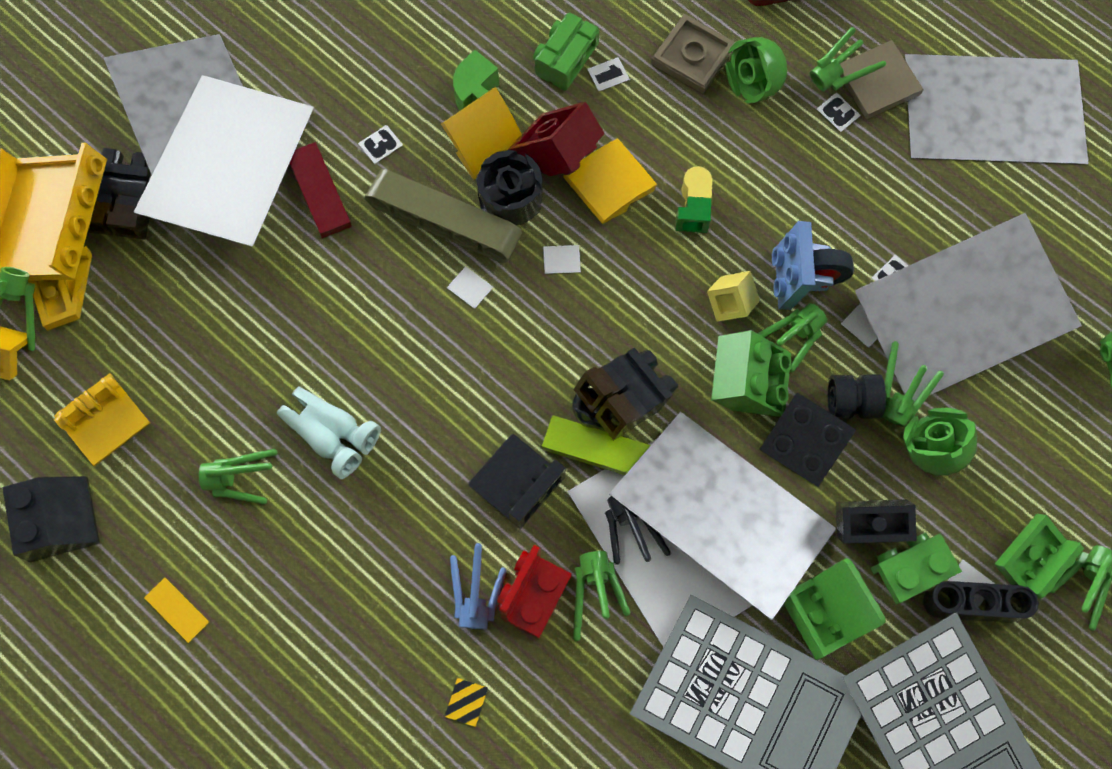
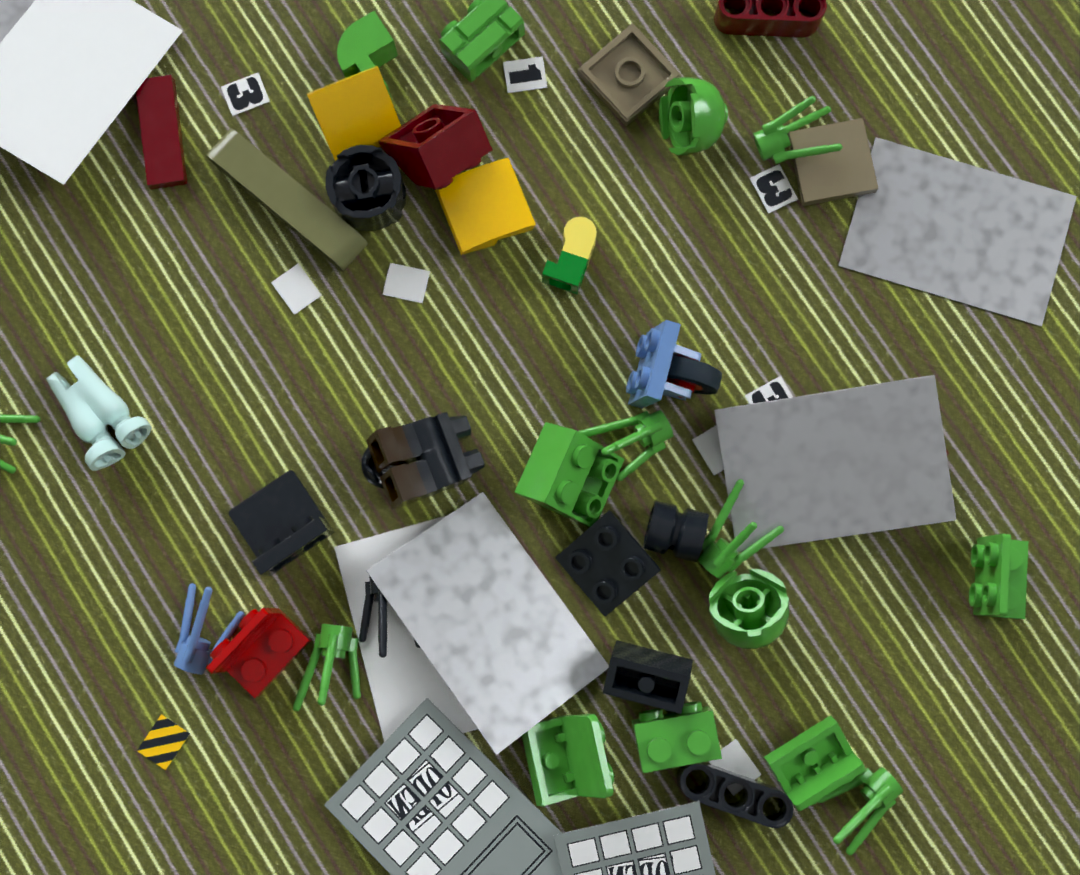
camera: 20 degrees right, 10 degrees up
lime tile [542,415,651,475] -> none
light yellow panel [707,271,759,322] -> none

